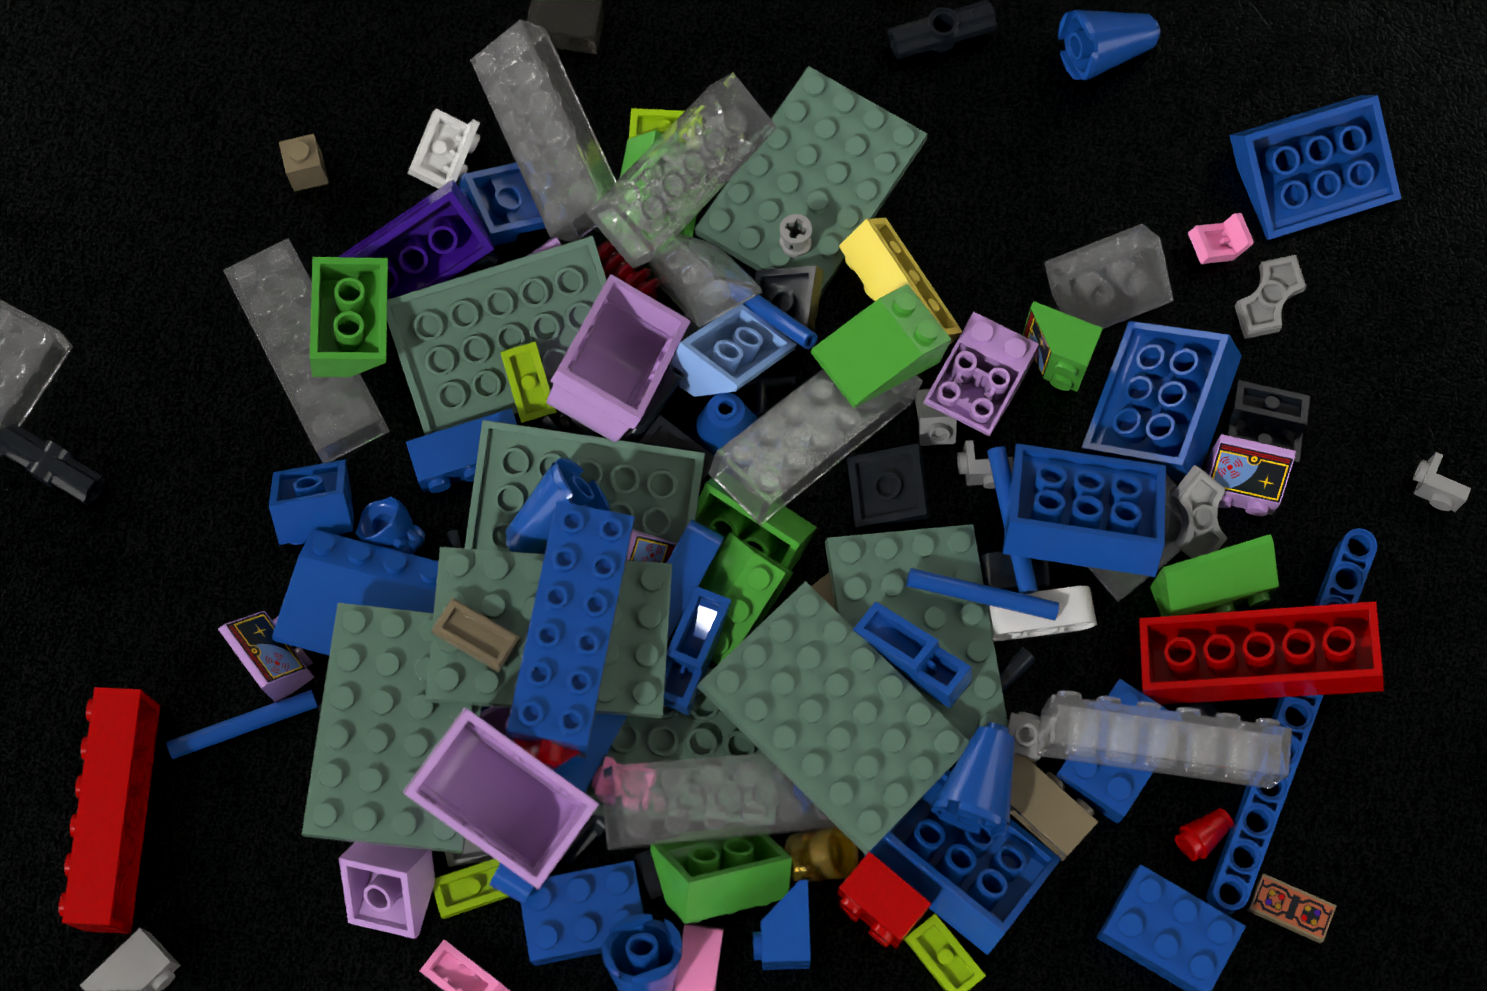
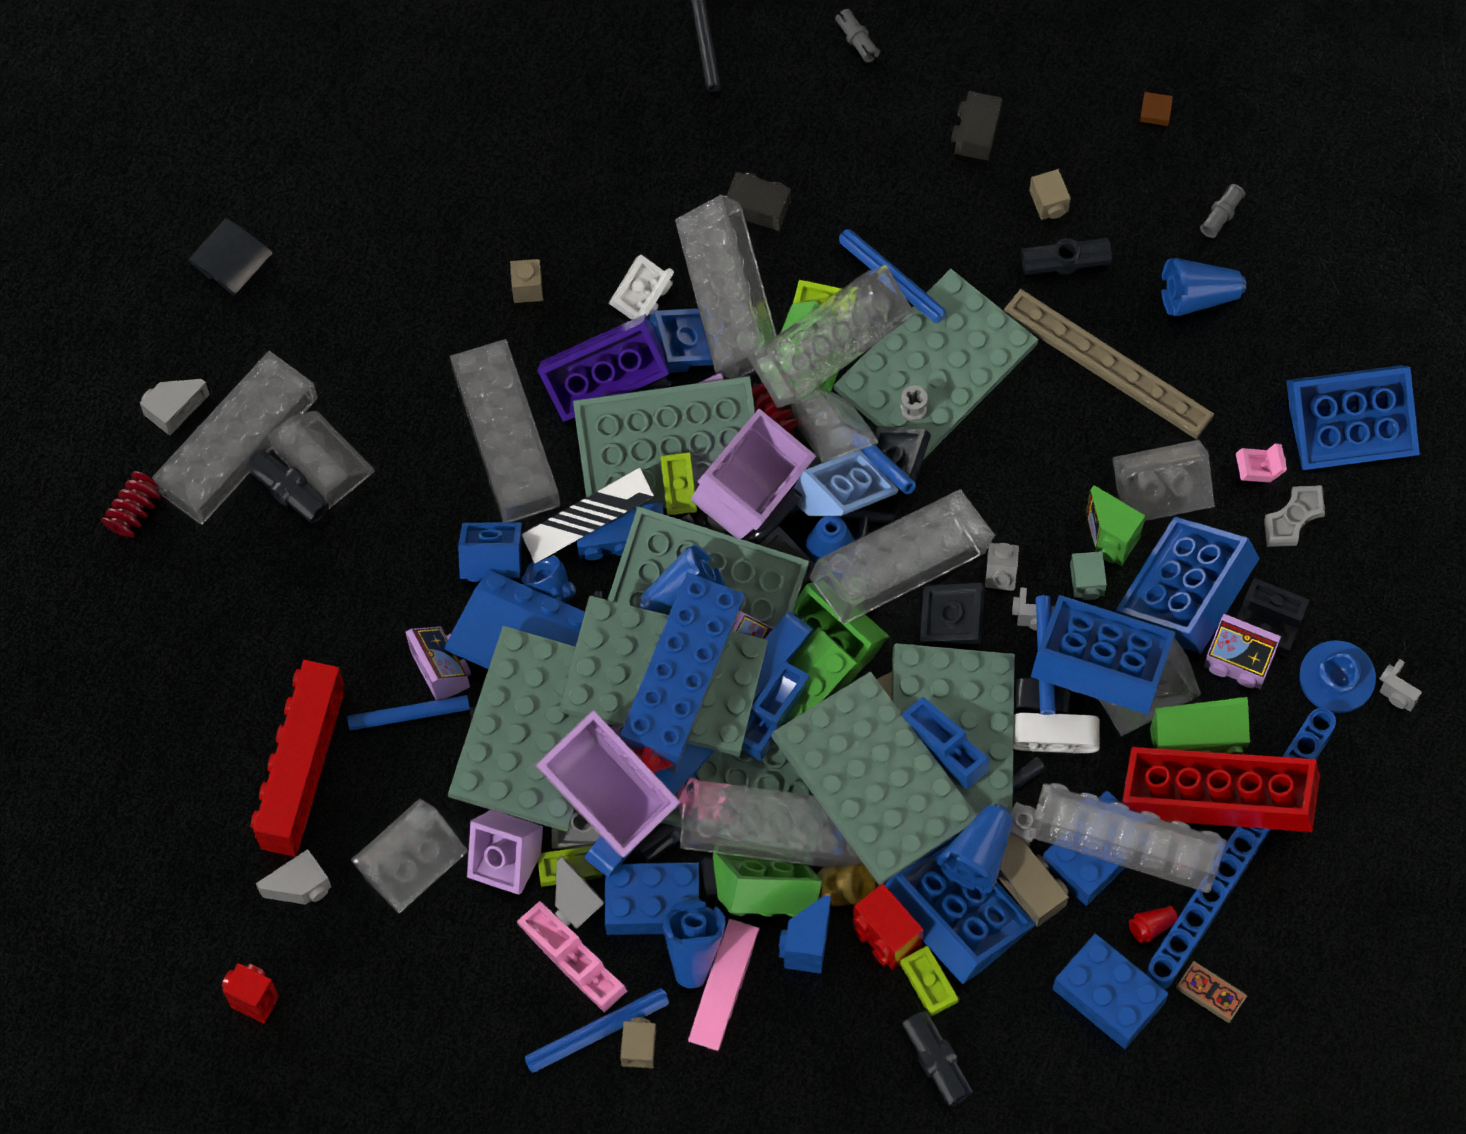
camera: 10 degrees right, 5 degrees down
bright green slope [309,257,388,377] -> none
dark tan tile [431,598,520,673] -> none
bright green slope [811,284,952,408] -> none
light yellow brick [839,218,962,345] -> none
blue piece [906,568,1059,621] -> none
lavender slope [923,312,1039,436] -> none
light grey tile [1171,465,1227,558] -> none
none -> clear slope [268,410,375,508]
none -> clear slope [351,799,468,913]
none -> white sticker [522,468,654,563]
none -> light grey slope [555,855,604,929]
none -> blue axle [839,229,946,323]
none -> dark tan tile [1004,289,1214,439]
none -> sand green brick [1070,552,1107,601]
none -> blue piece [1299,641,1376,713]

